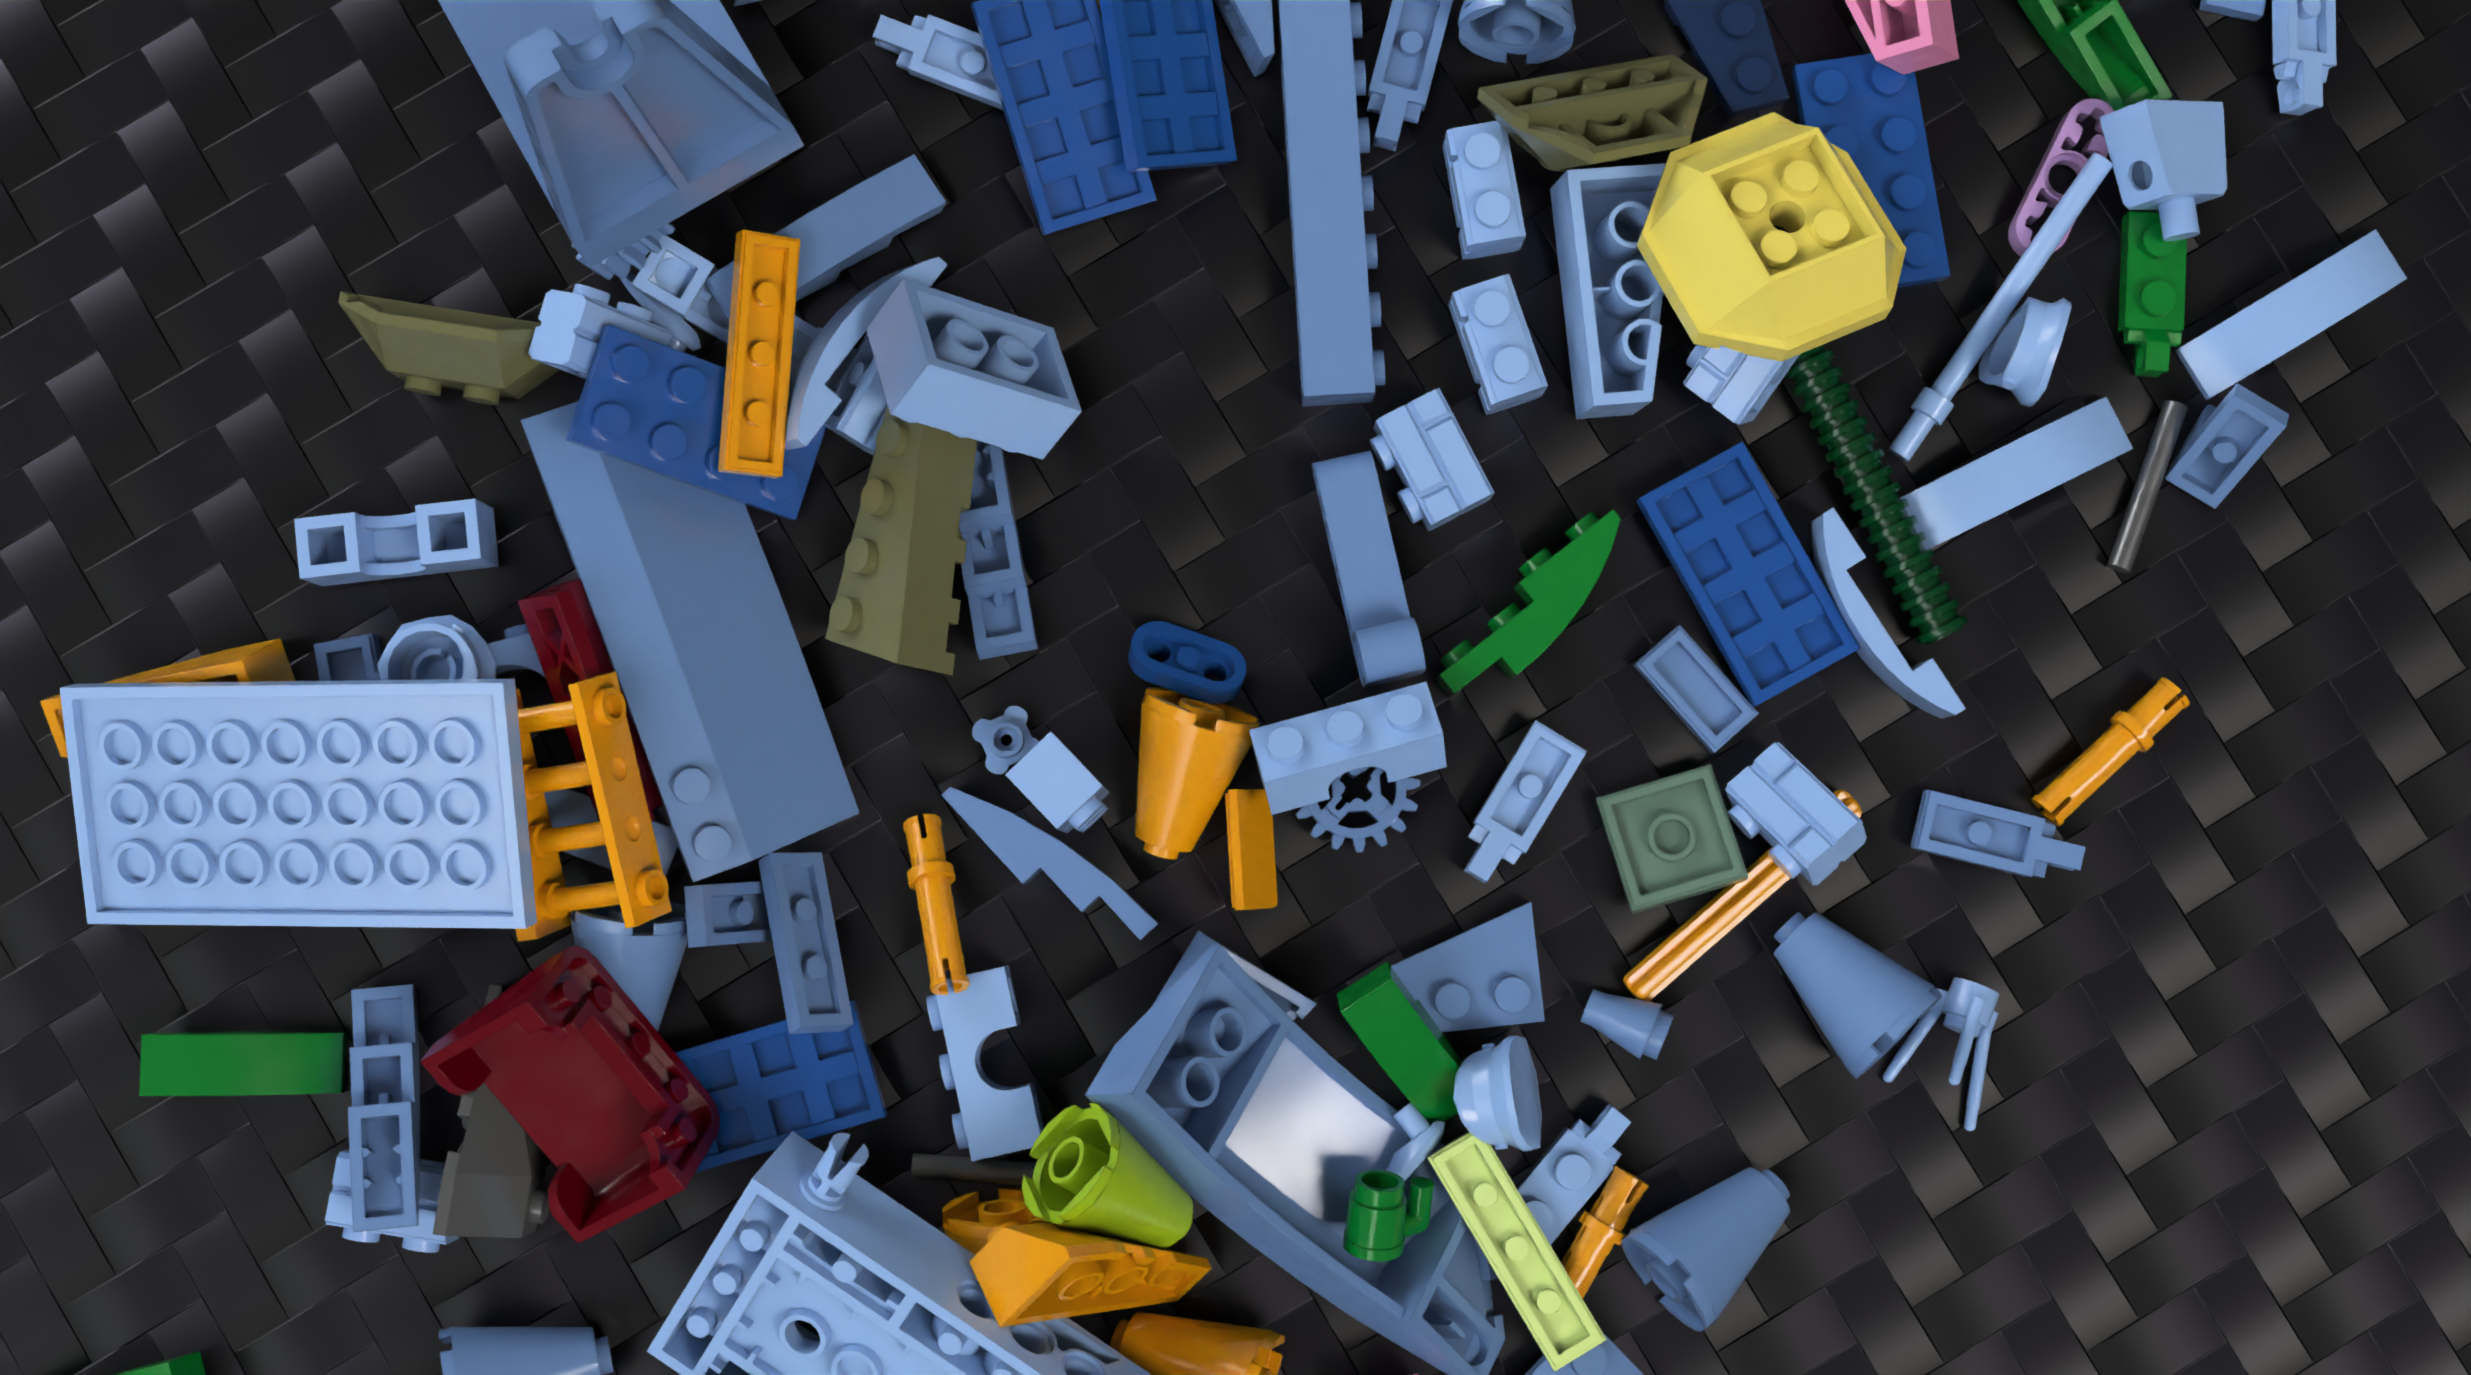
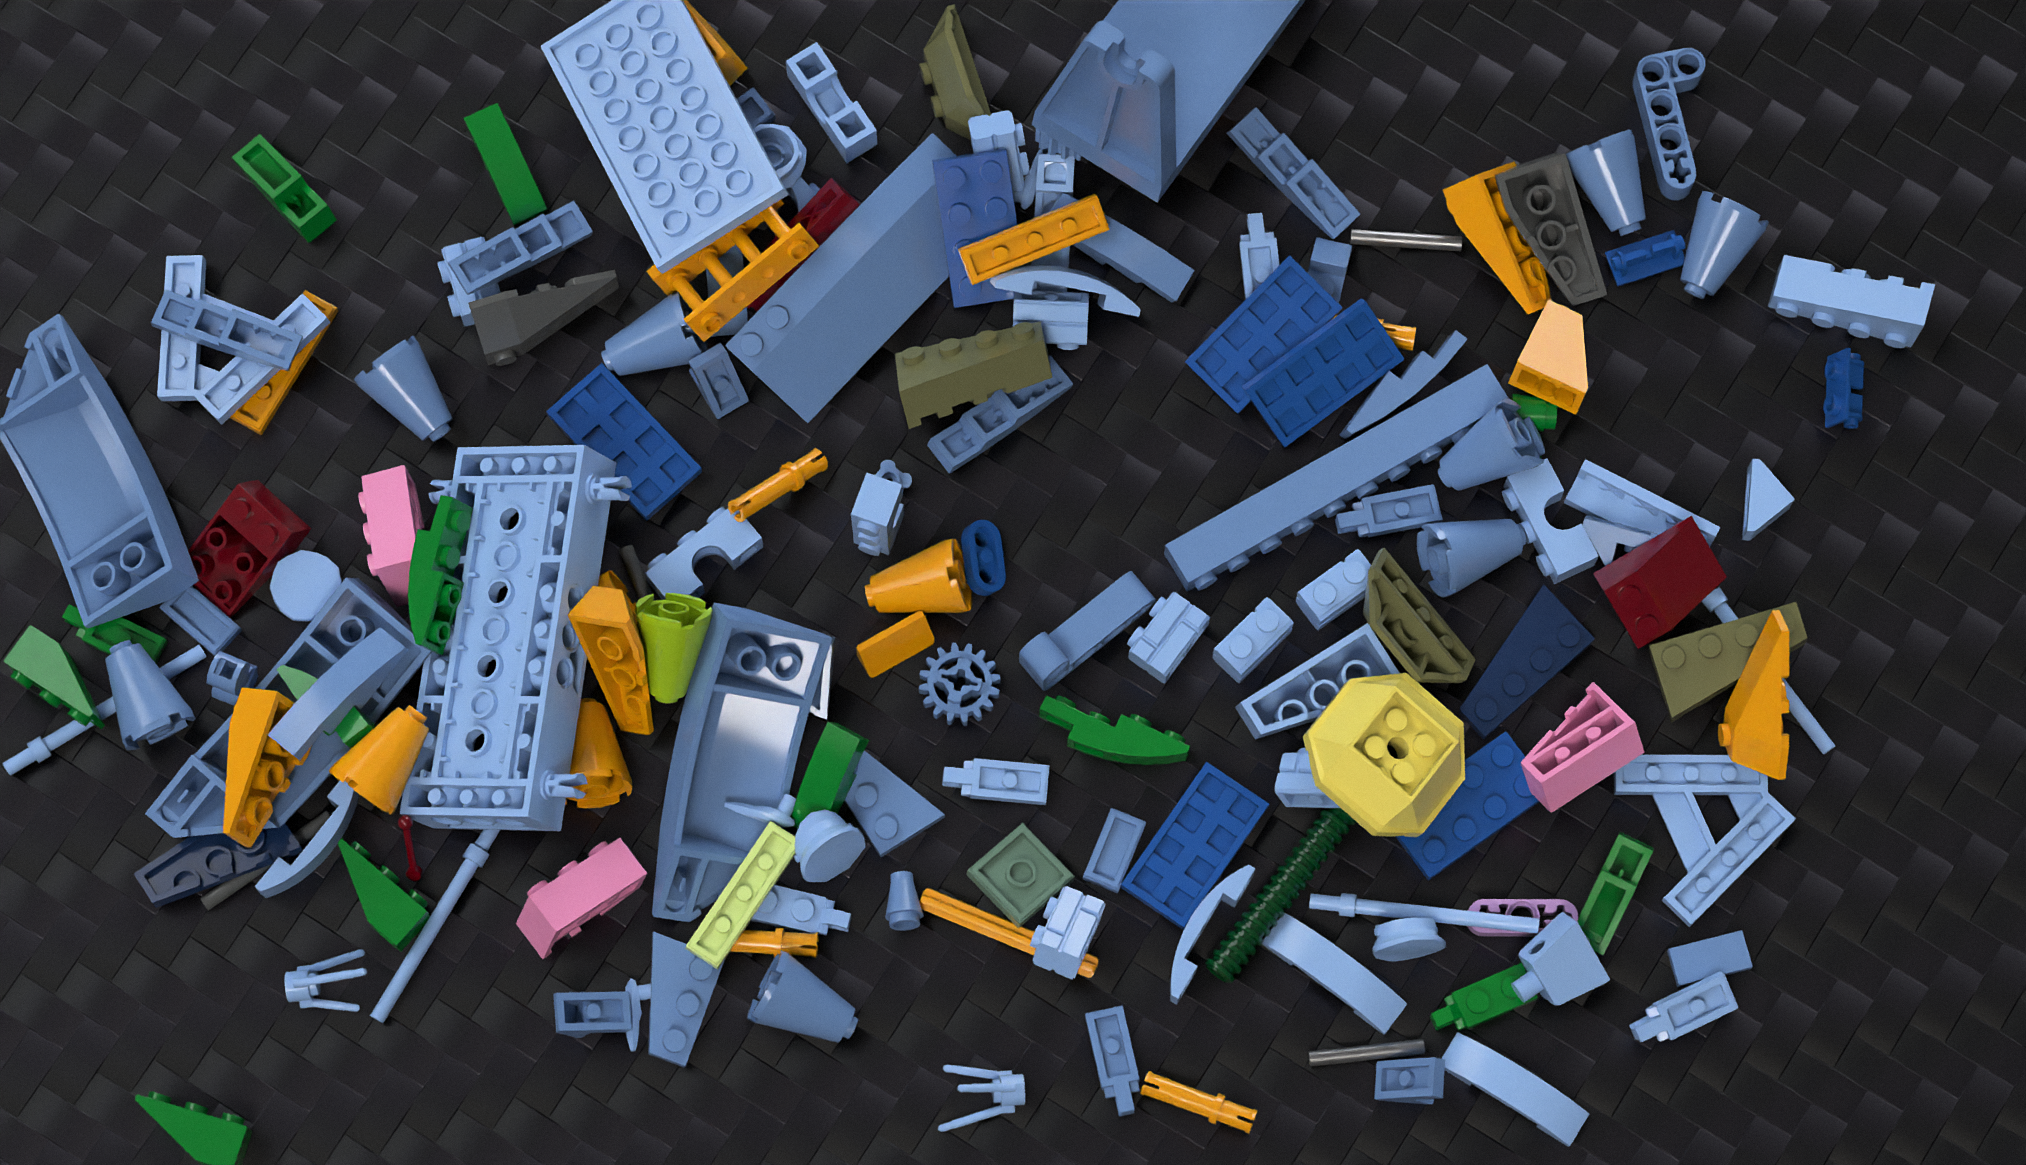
camera: 65 degrees right, 10 degrees down
dark red windscreen [420,946,720,1244] -> none
medium blue plate [758,852,854,1034] -> none
light blue brick [866,278,1082,460] -> none
medium blue slope [942,787,1159,940] -> none
light blue arch [1249,682,1447,815] -> none
green piece [1343,1169,1434,1262] -> none
medium blue cone [1773,912,1943,1079] -> none

